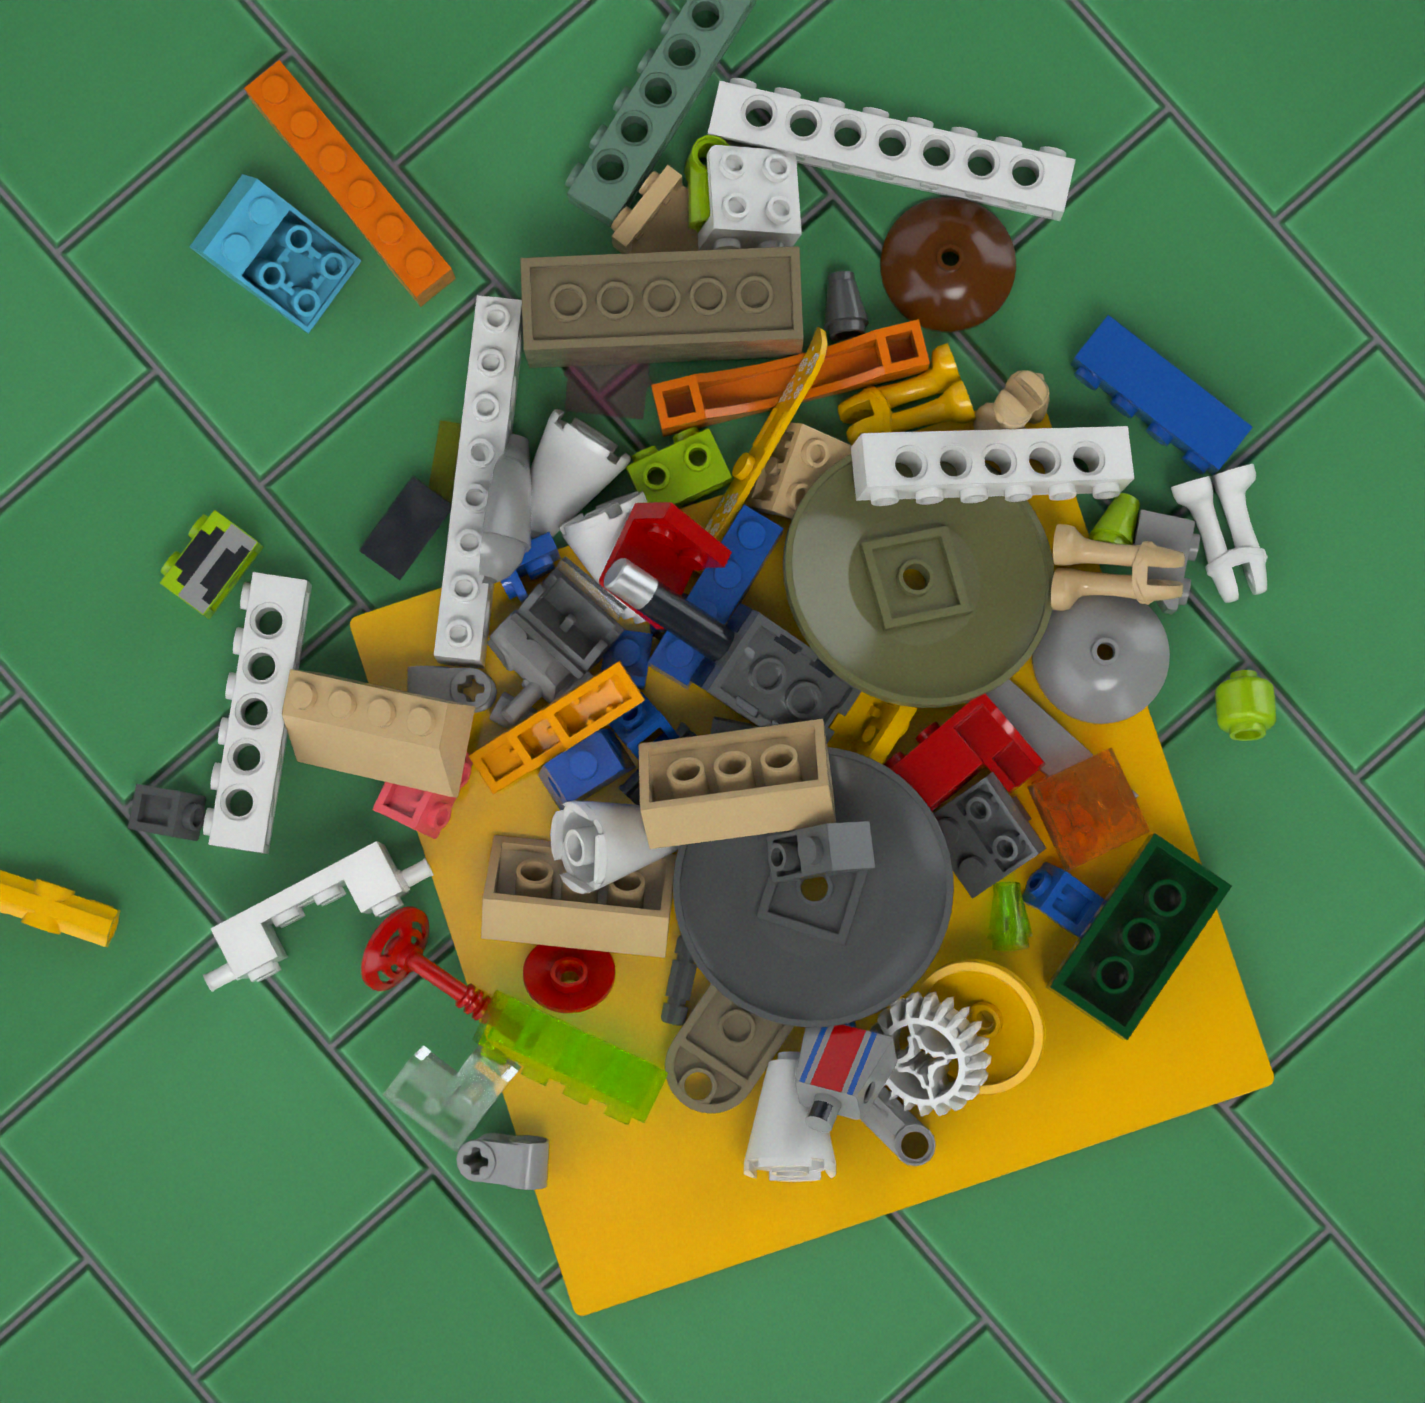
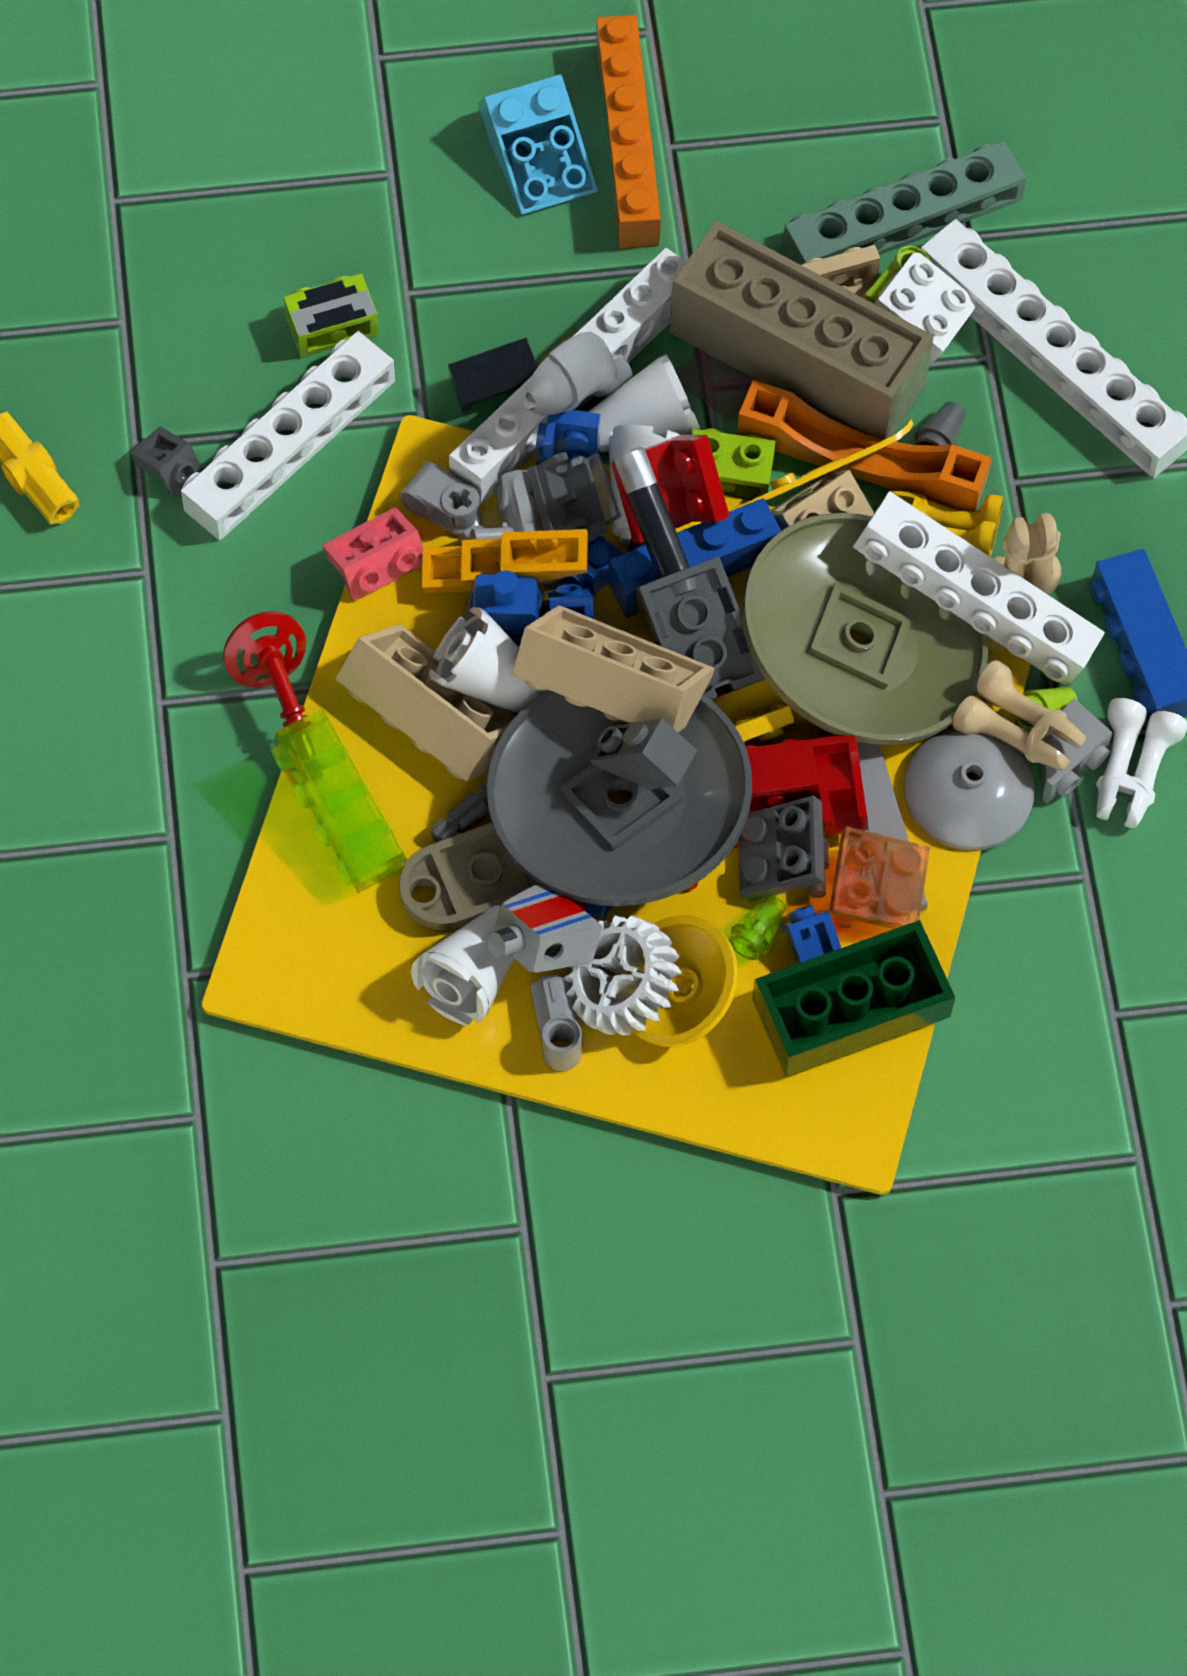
camera: 30 degrees right, 20 degrees down
white brick [203,841,434,992] -> none
tan slope [282,669,475,798] -> none
clear brick [382,1039,522,1152] -> none
light grey piece [456,1133,549,1190] -> none
red dish [523,944,616,1013] -> none
reddish brown dish [880,197,1016,333] -> none
lime head [1215,670,1276,741] -> none

